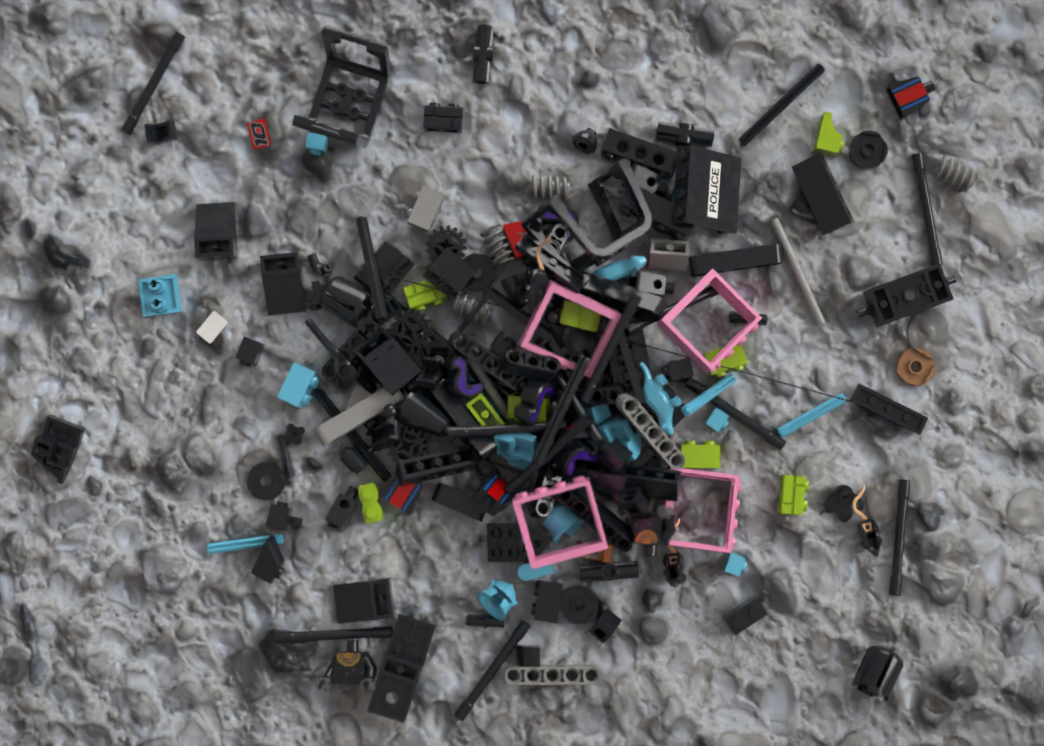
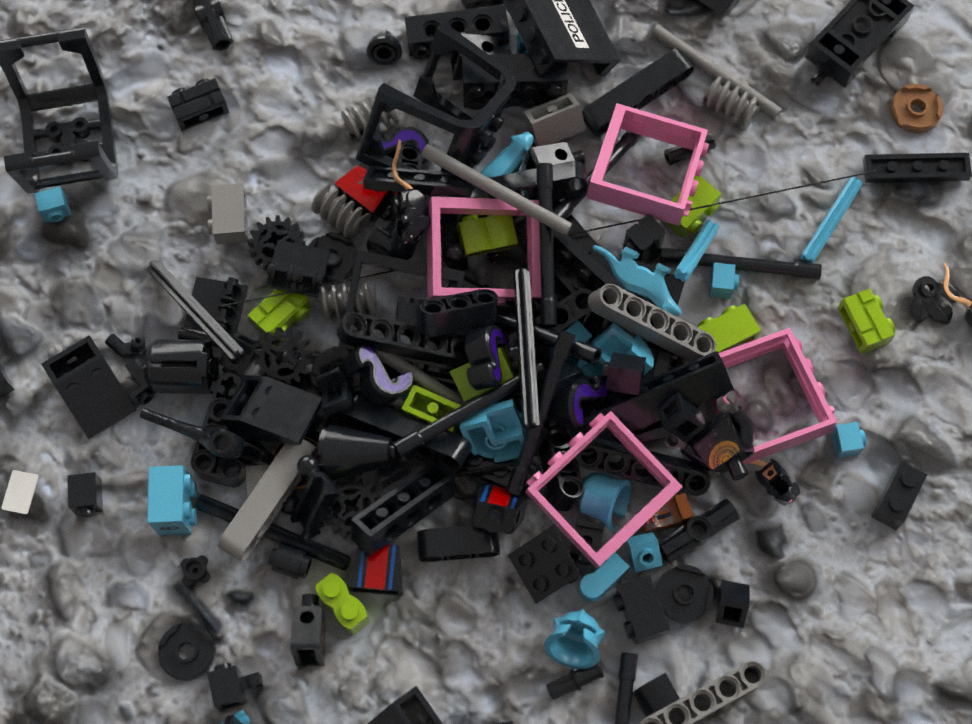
camera: 30 degrees left, 15 degrees down
none -> light grey piece [421,144,572,236]
none -> medium azure plate [626,531,663,573]
none -> light grey piece [703,76,761,129]

